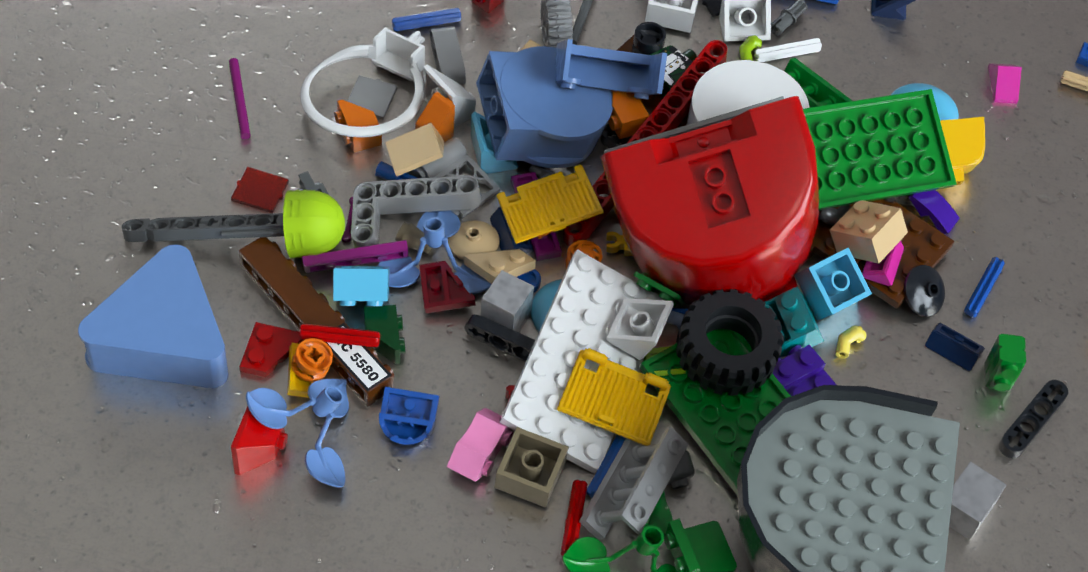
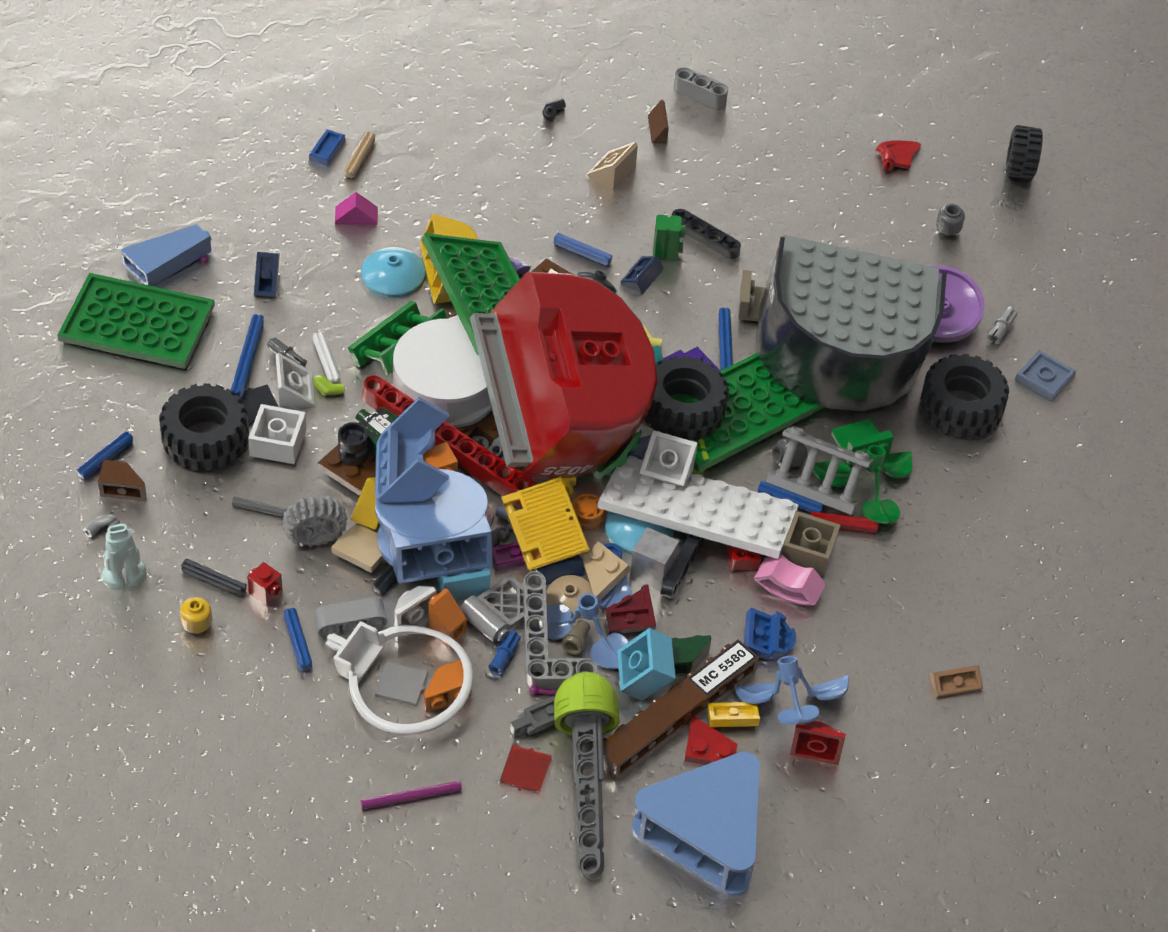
camera: 90 degrees left, 5 degrees down
orange wheel [291,338,333,382] -> none
red axle [299,324,380,347] -> none
magenta tile [302,240,408,273] -> none
tan slope [385,123,444,176] -> none
yellow window [557,348,671,446] -> none

